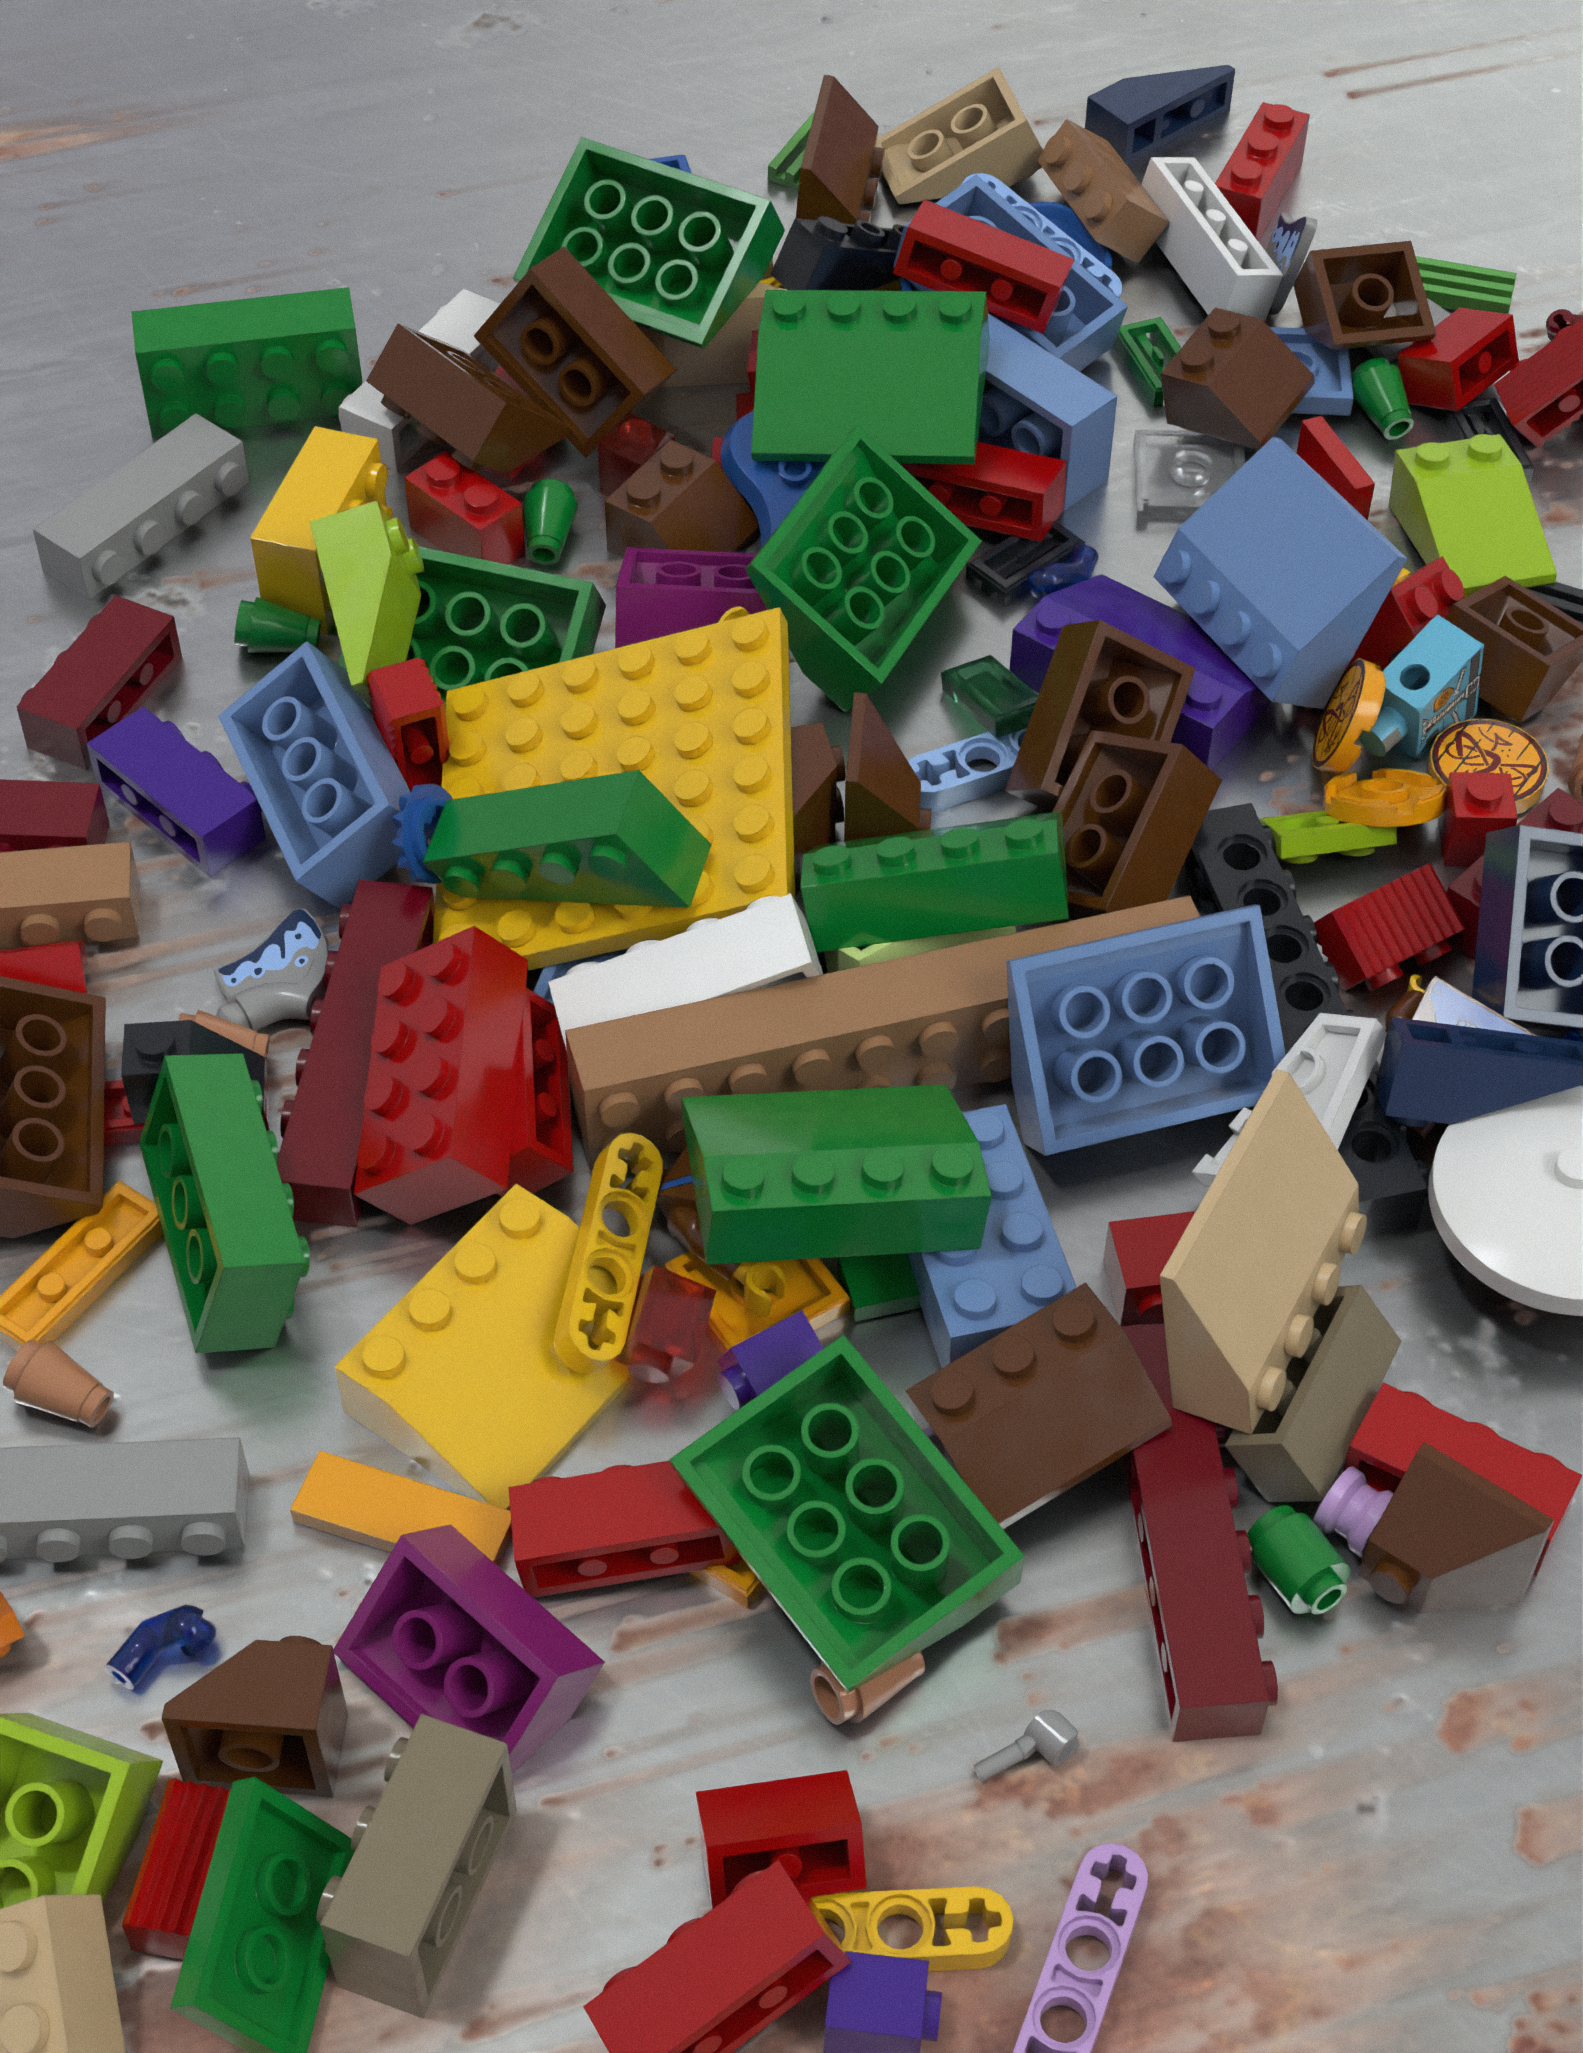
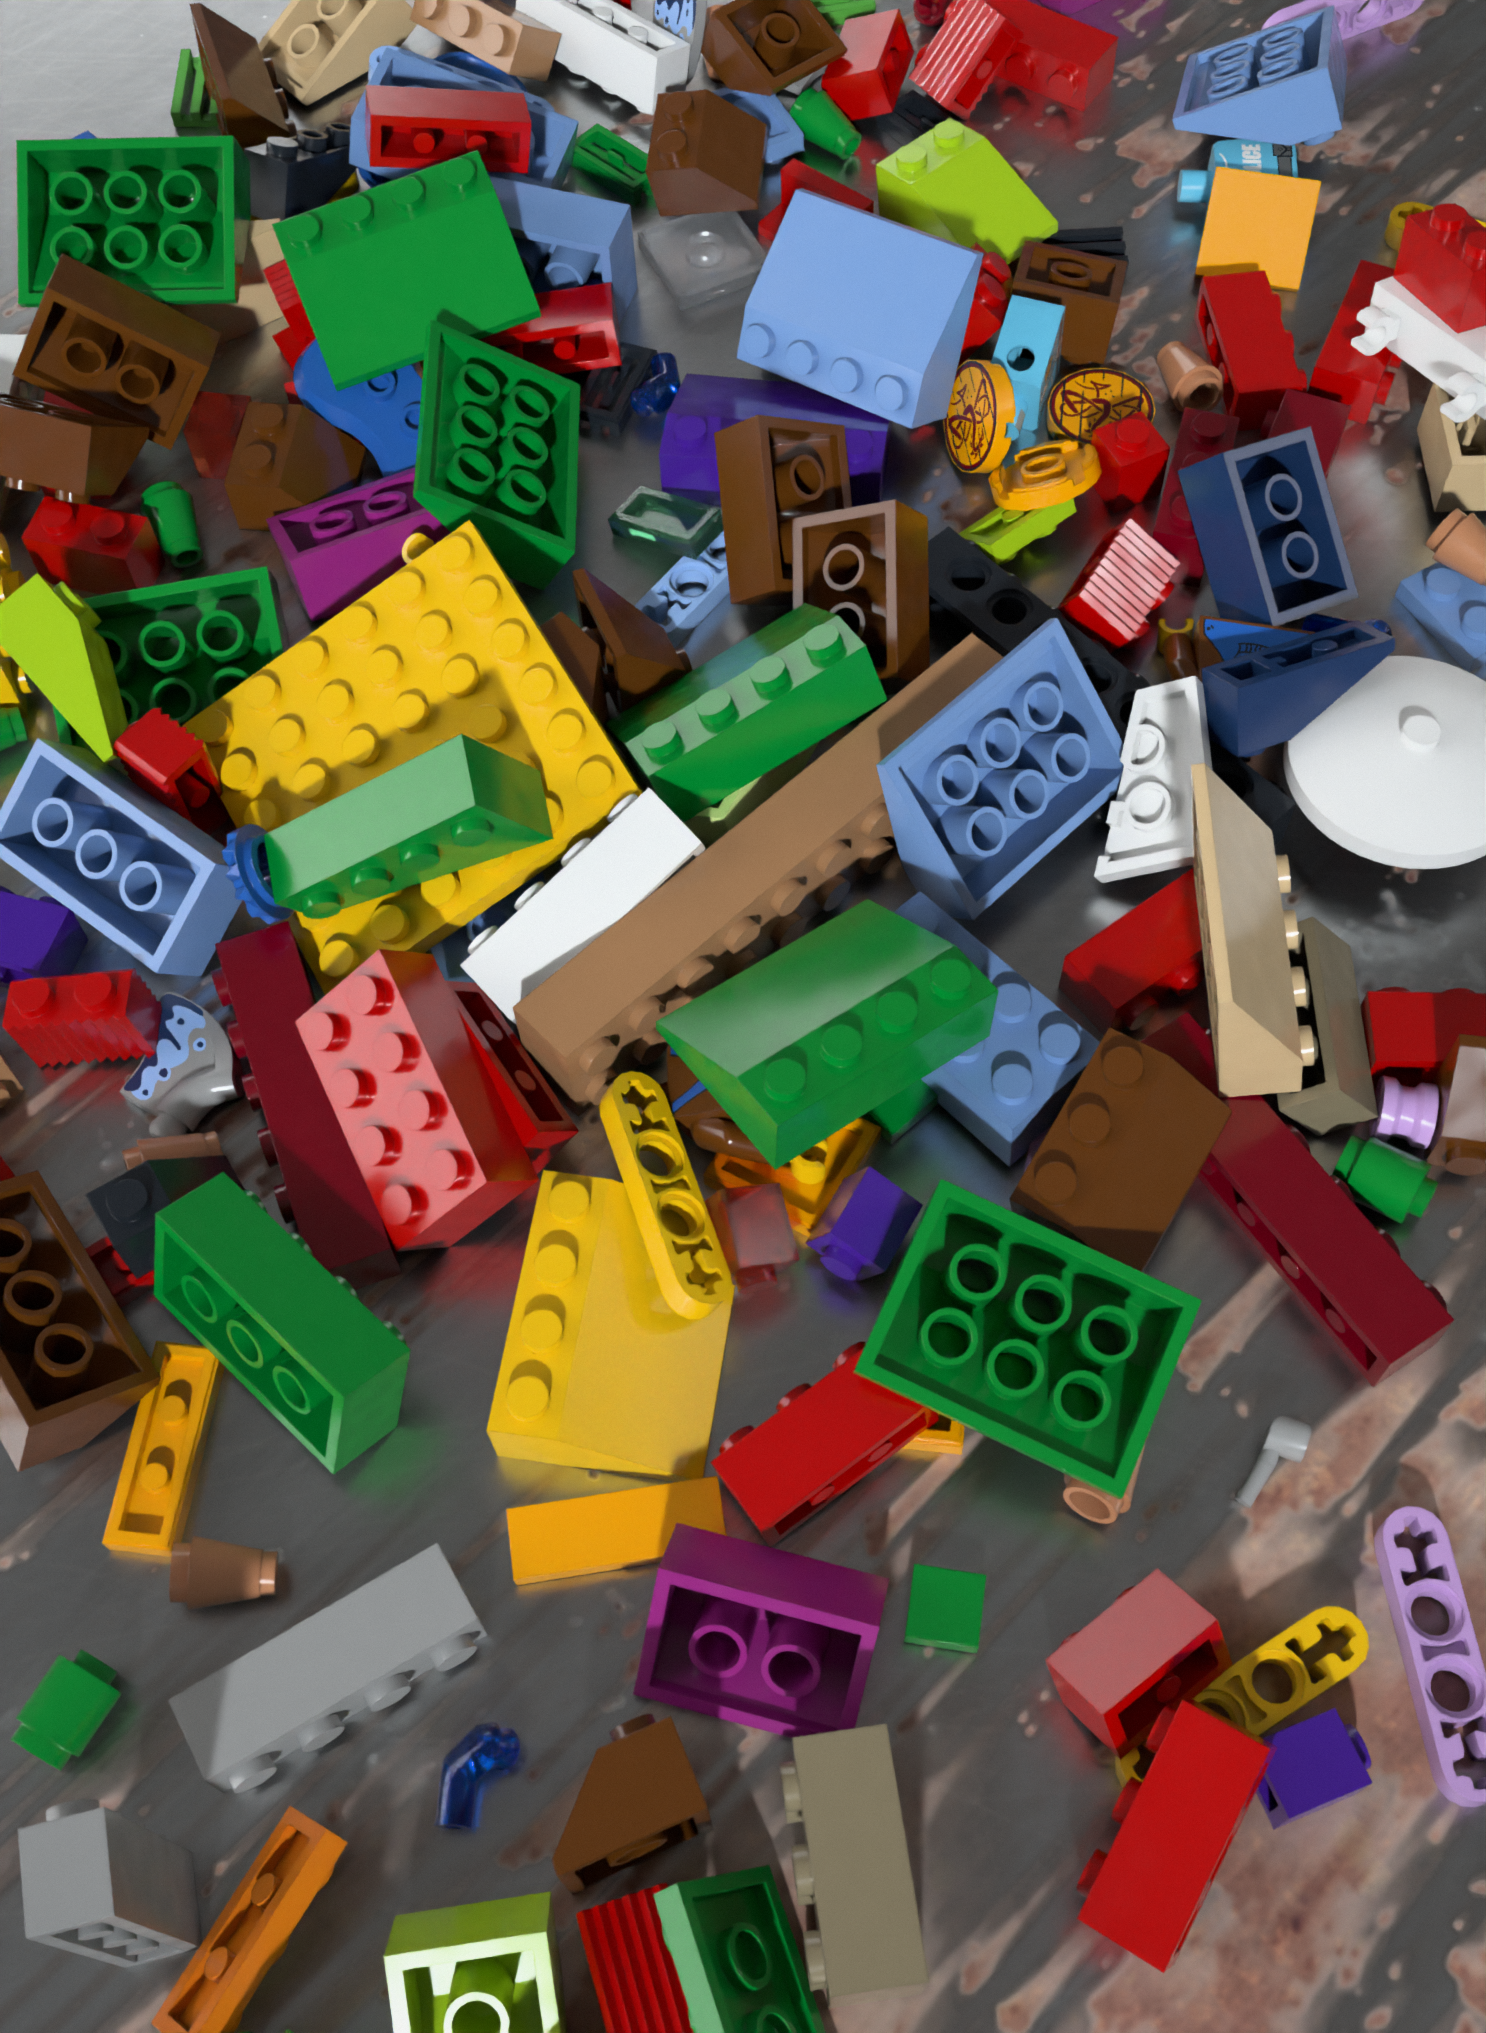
camera: 25 degrees left, 10 degrees up
none -> red brick [2,968,162,1068]
none -> green tile [904,1563,986,1654]

